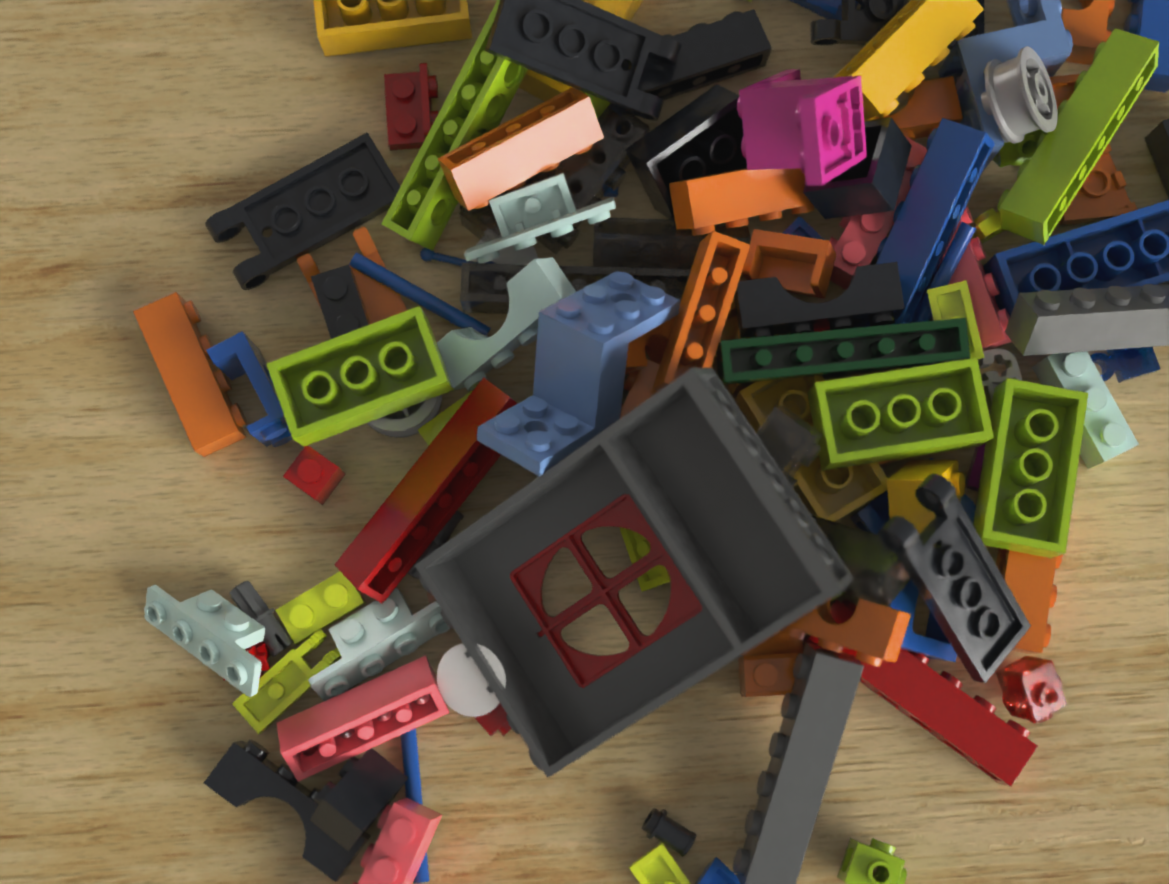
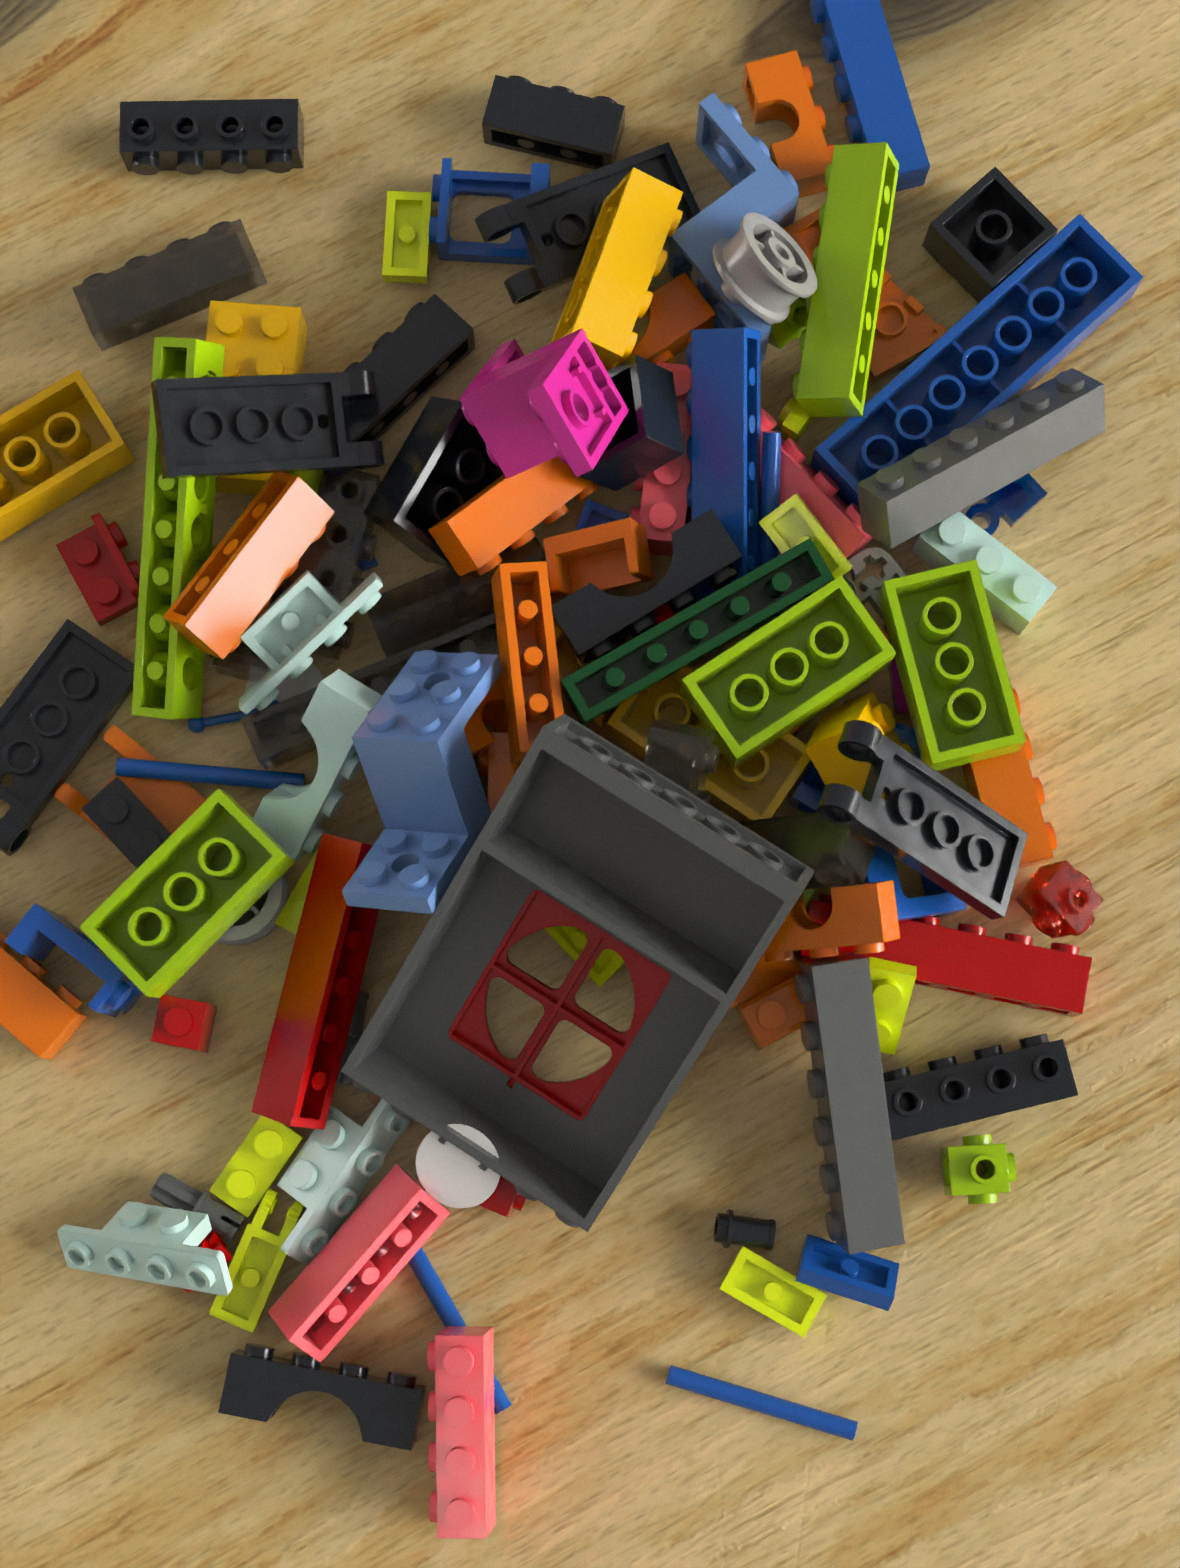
camera: 20 degrees left, 0 degrees up
black brick [310,748,408,852] -> none
none -> neon yellow plate [869,957,917,1055]
none -> black brick [883,1033,1078,1141]

